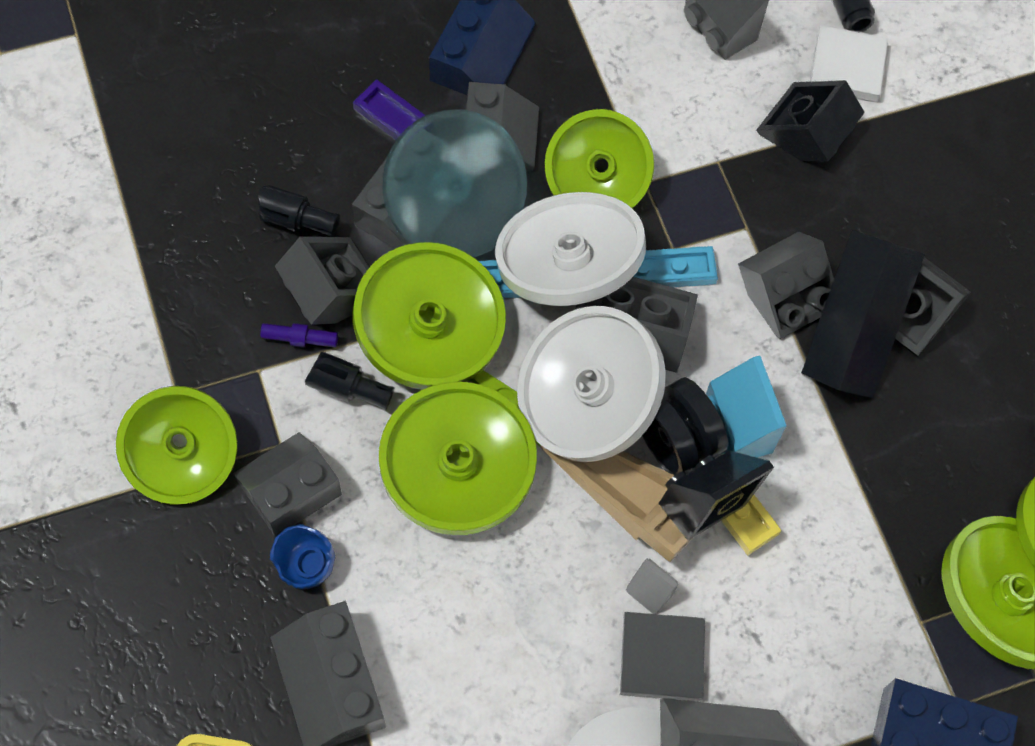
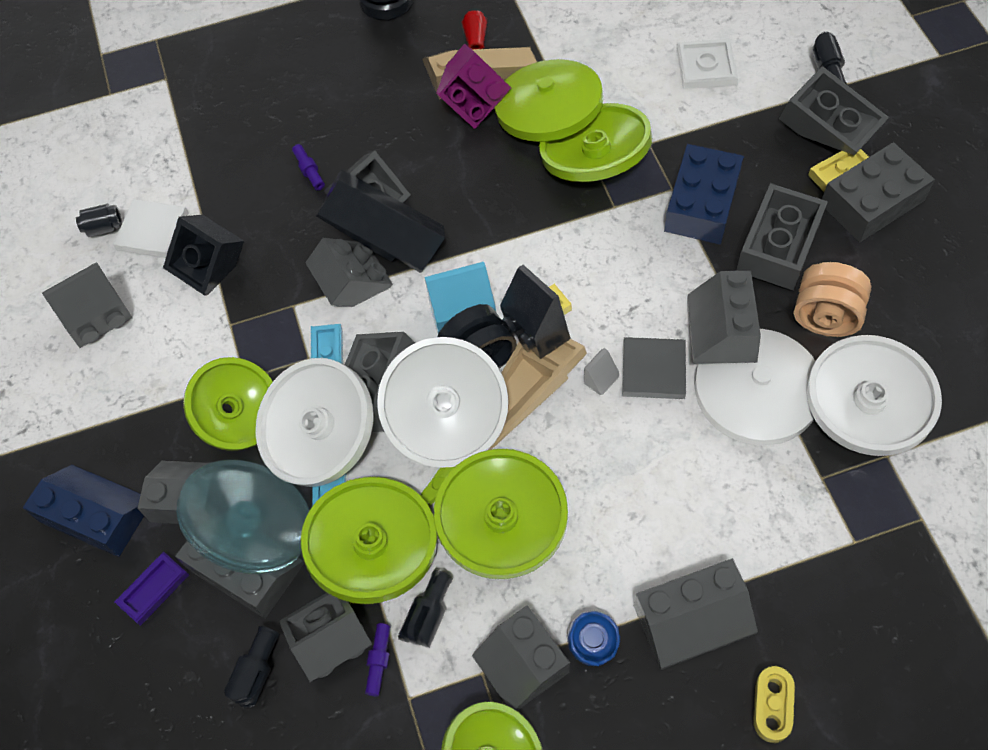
camera: 80 degrees left, 5 degrees down
none -> dark purple bar [292,144,325,190]

